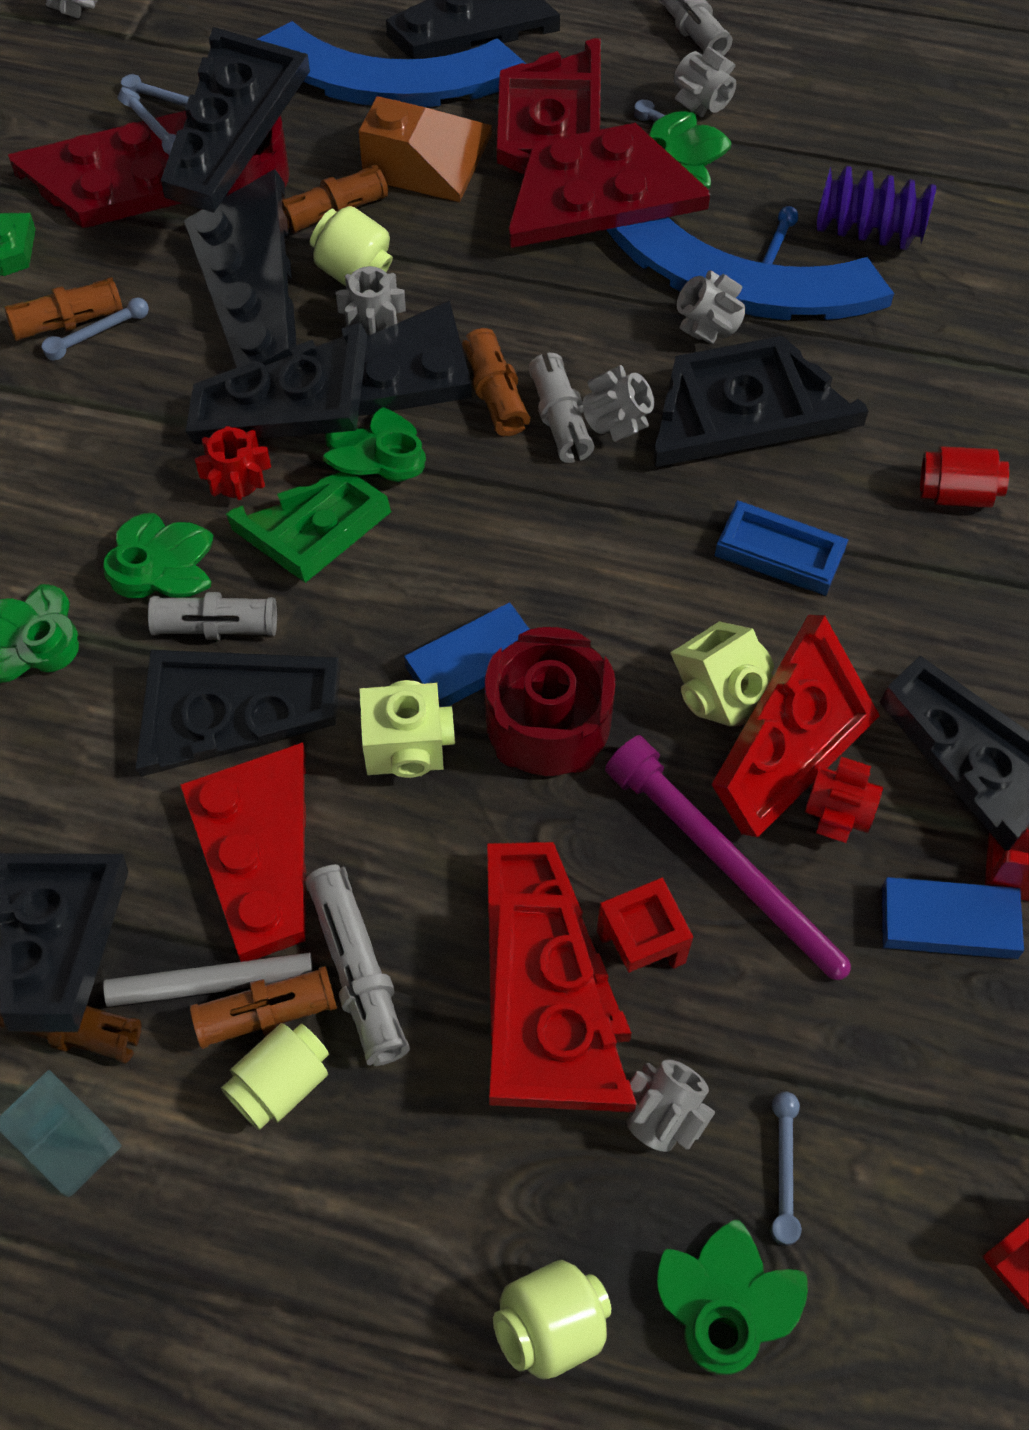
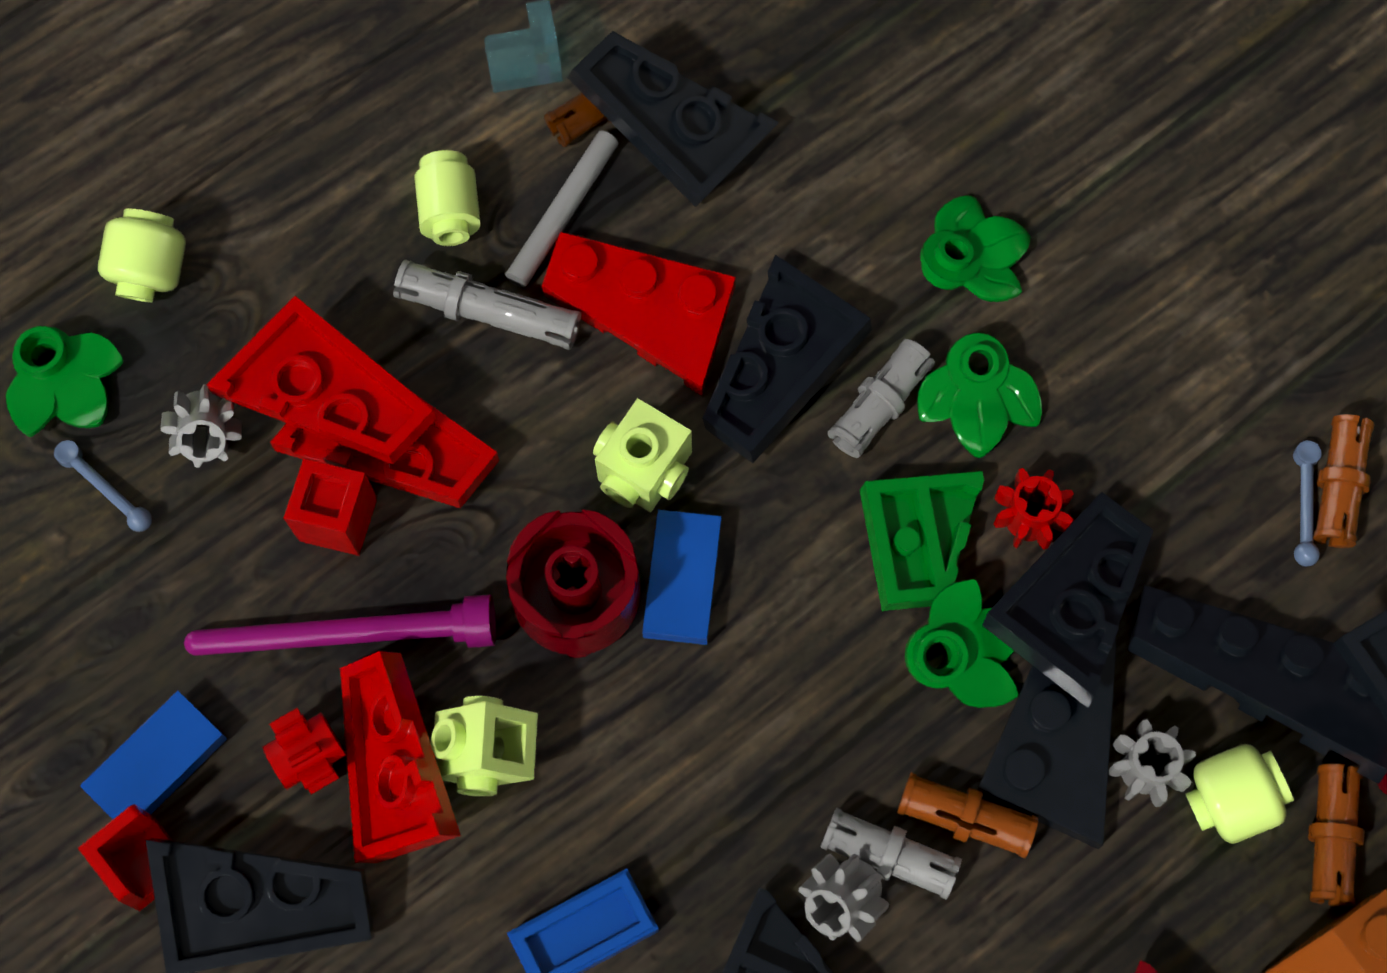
camera: 130 degrees right, 10 degrees up
dark orange pin [190,966,337,1049] -> none

